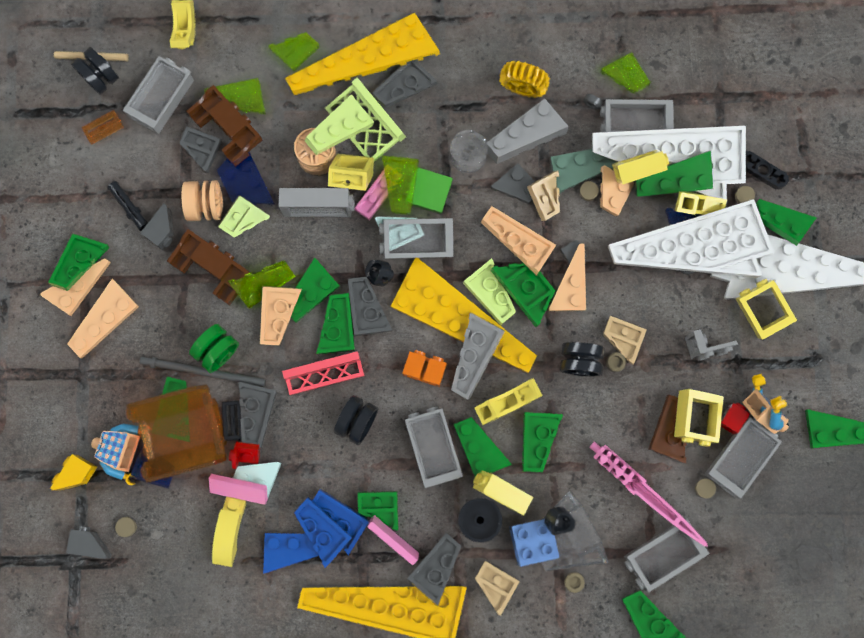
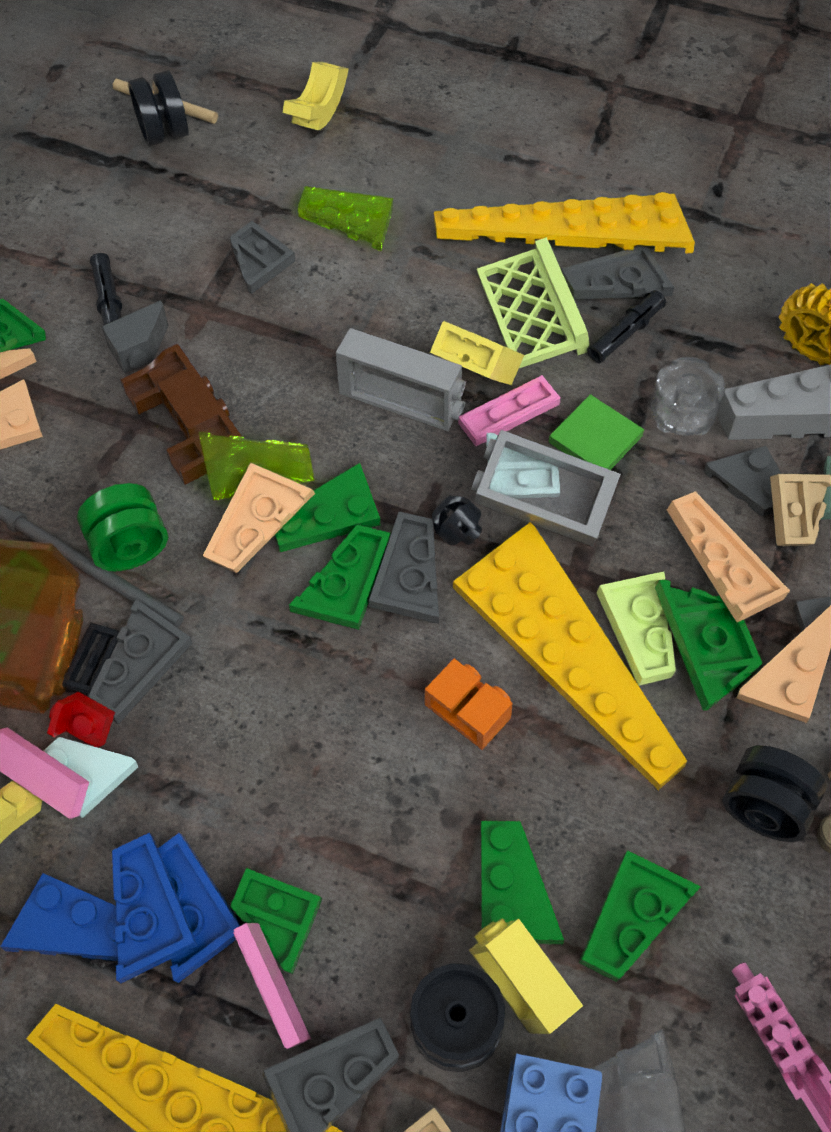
camera: 20 degrees right, 20 degrees down
clear orange tile [81,110,124,145] -> none
window [123,56,194,135] -> none
light nougat wheel [182,180,223,221] -> none
reddish brown bracket [187,85,263,167] -> none
clear blue wing [217,152,274,205] -> none
yellowish green wing [218,195,270,237] -> none
clear neon green wing [269,32,320,71] -> none
coral fence [282,351,364,395] -> none
light nougat wheel [294,128,337,175] -> none
yellowish green wing [305,95,374,155] -> none
black wheel [334,395,379,446] -> none
clear neon green wing [382,155,419,215] -> none
clear window [405,407,463,488] -> none
light grey wing [451,313,505,399] -> none
light yellow arch [475,378,542,425] -> none
black piece [544,507,576,535] -> none
none -> black pin [587,290,667,364]

